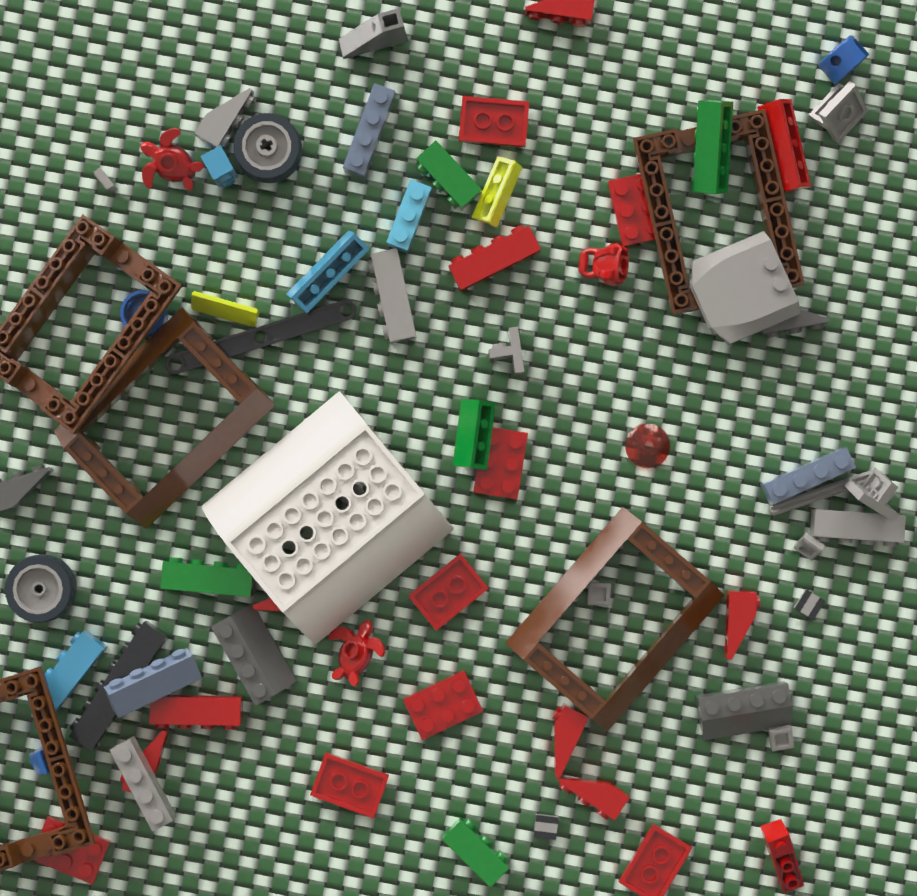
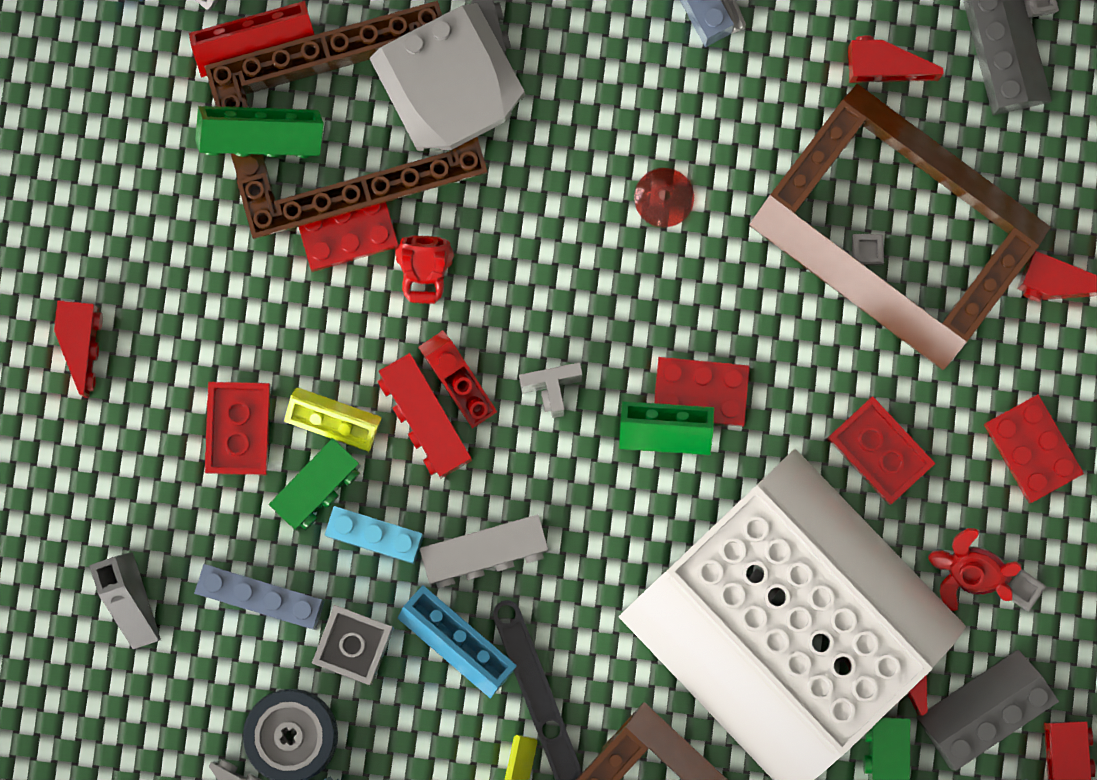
camera: 90 degrees left, 5 degrees down
none -> light grey brick [312,605,394,685]
none -> red slope [418,331,497,429]
none -> light grey tile [1008,569,1046,612]

